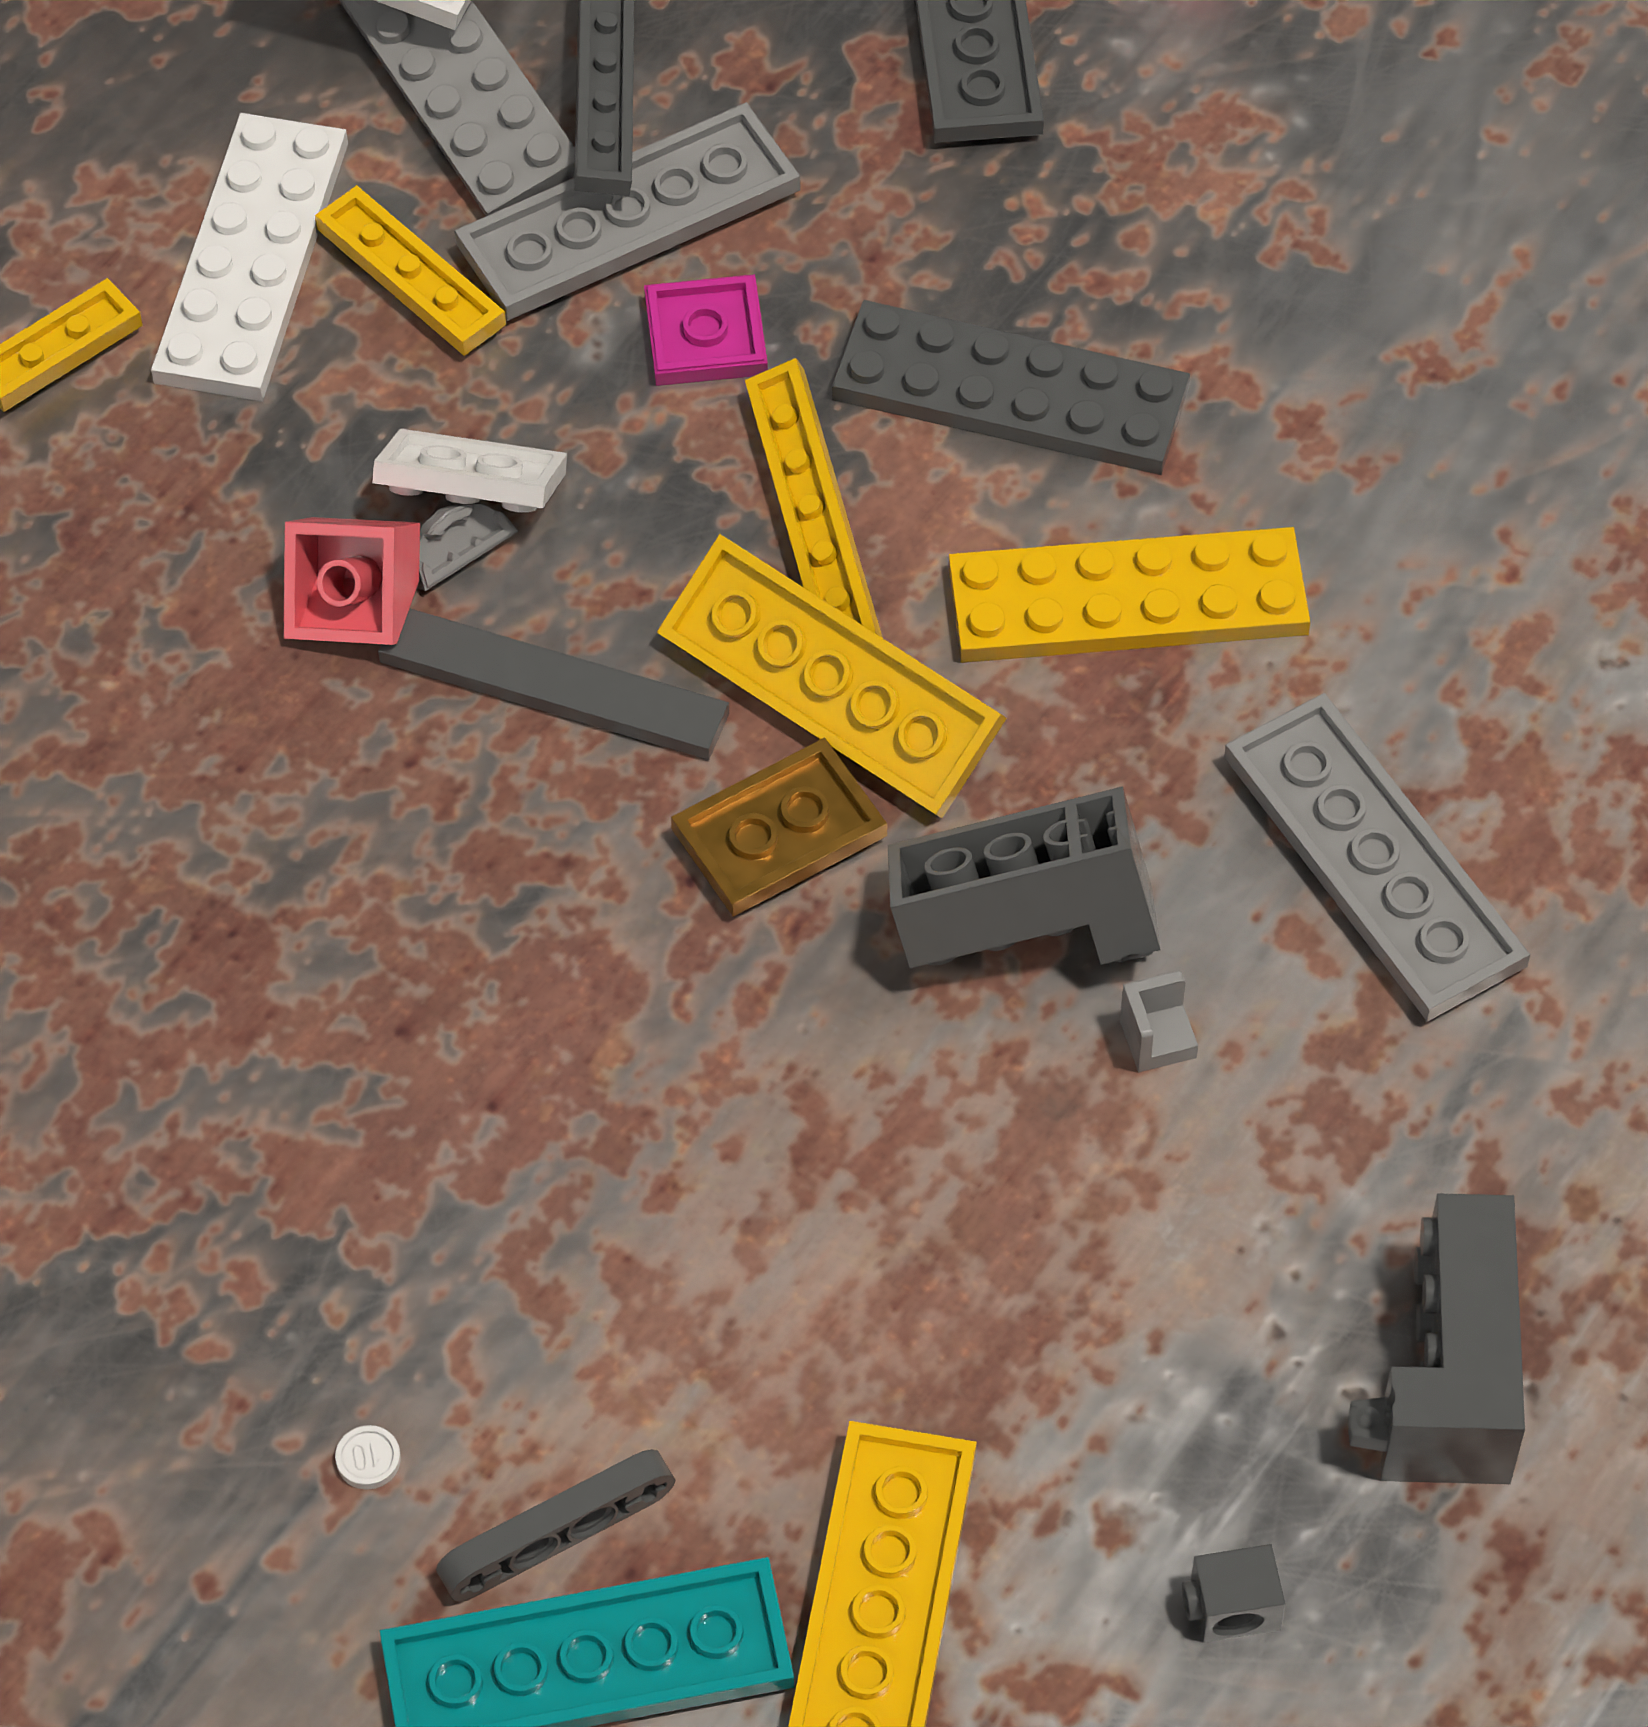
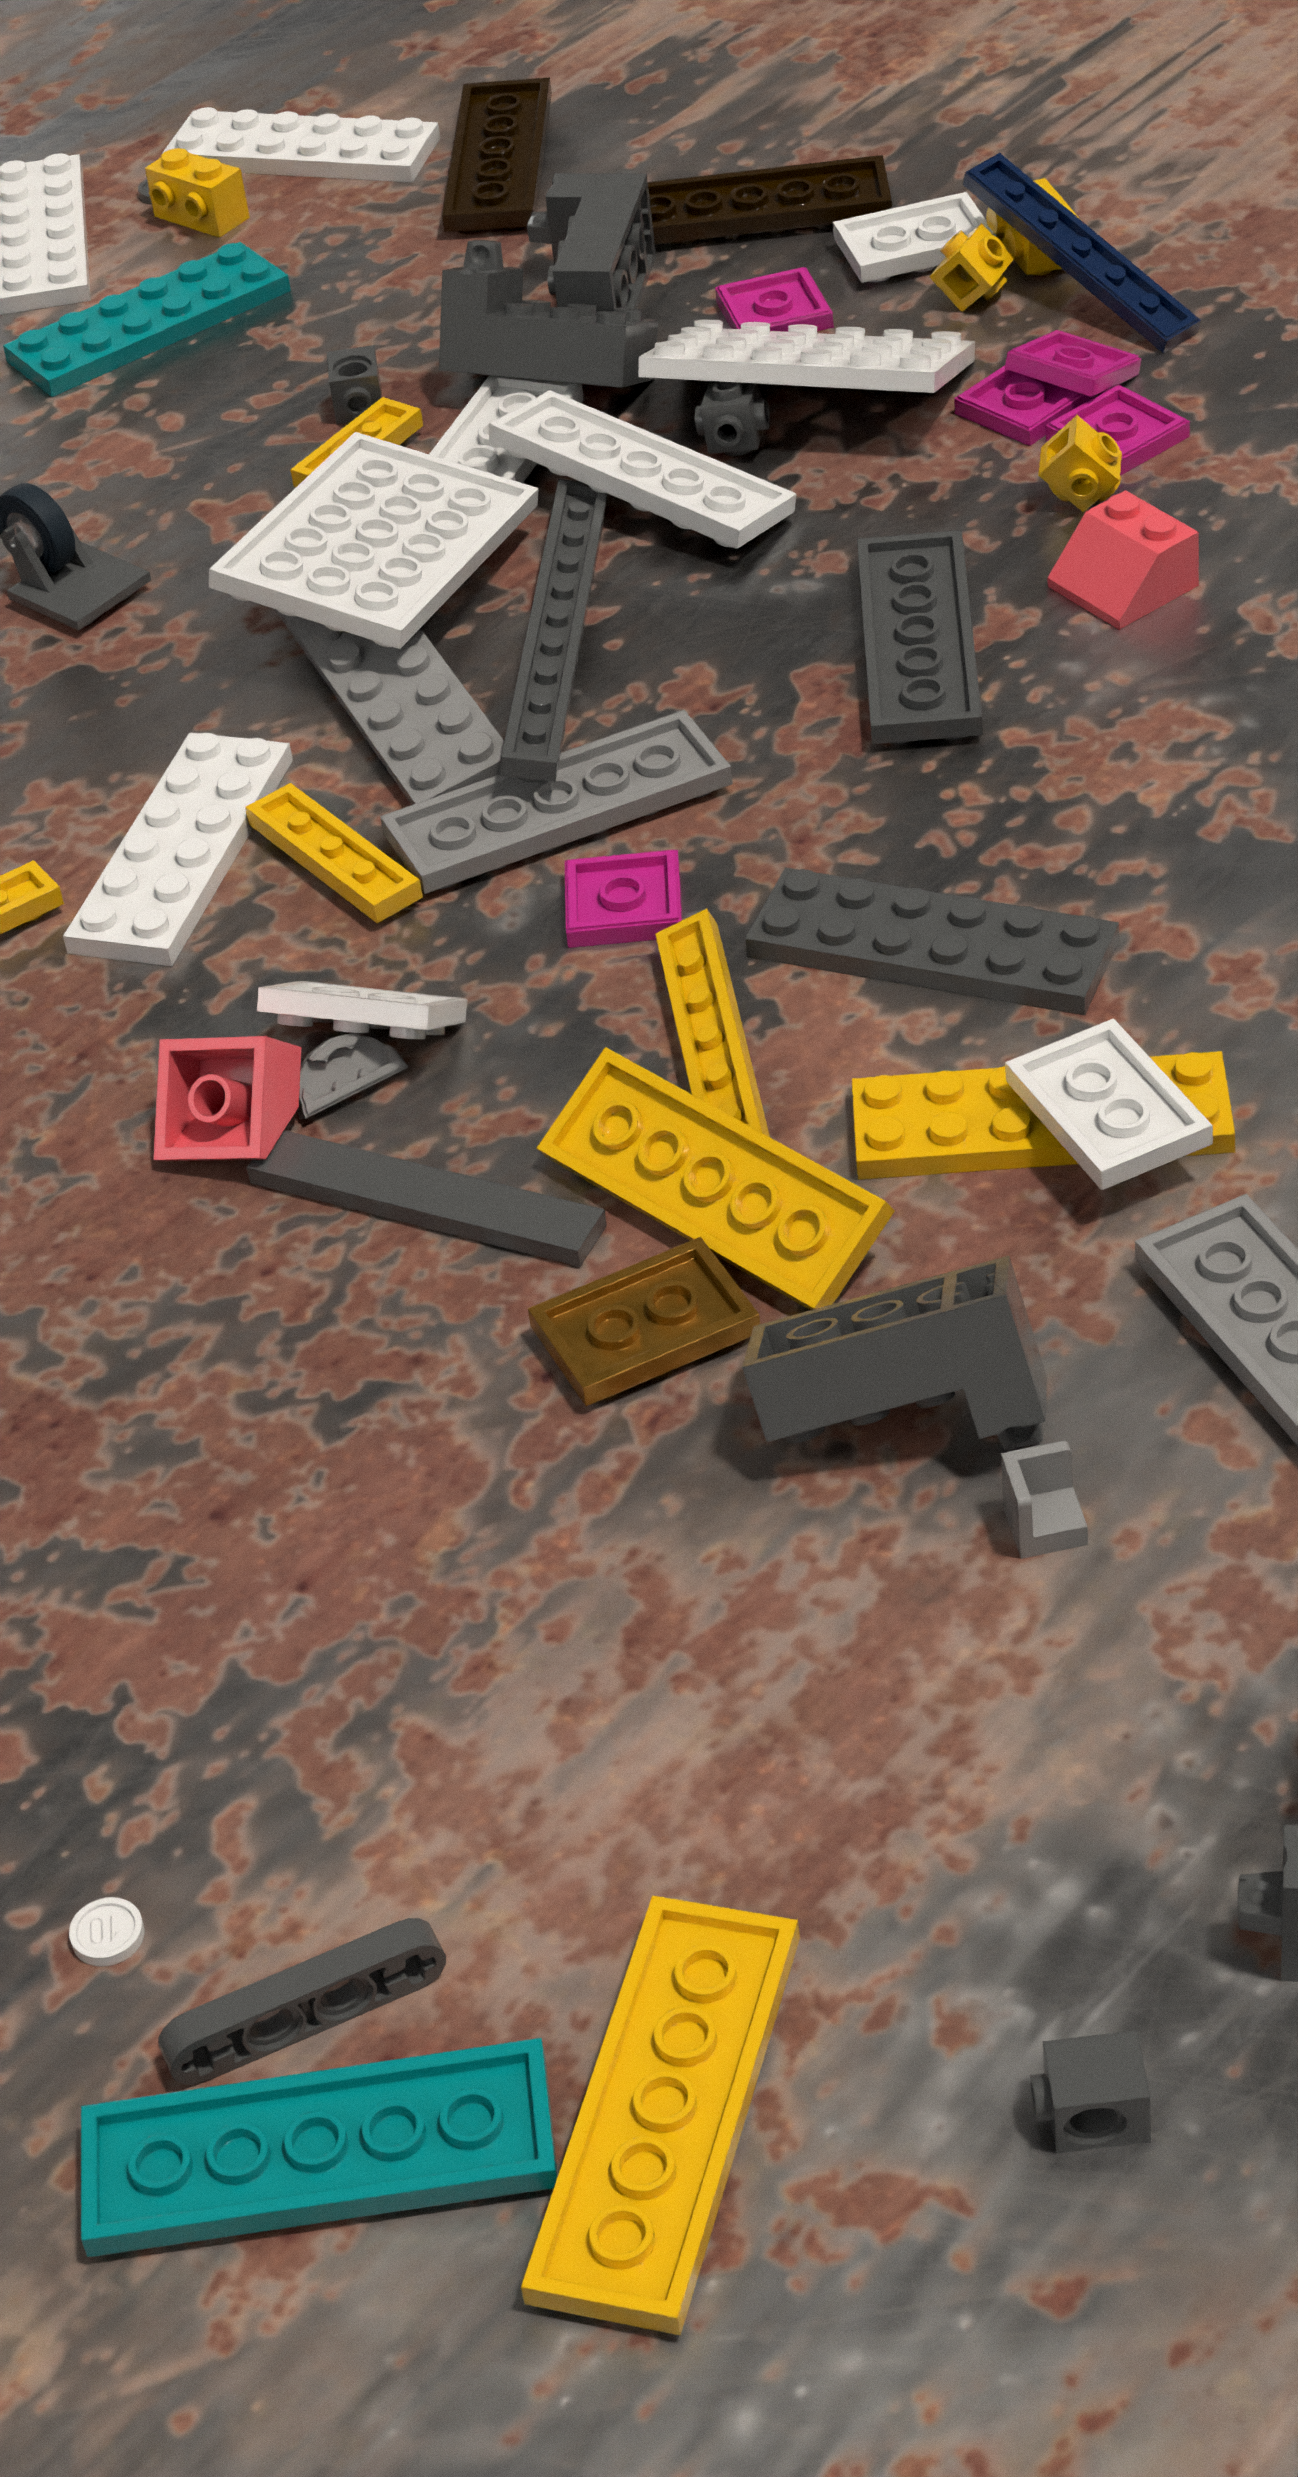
camera: 10 degrees right, 15 degrees down
none -> white plate [1005,1018,1213,1190]

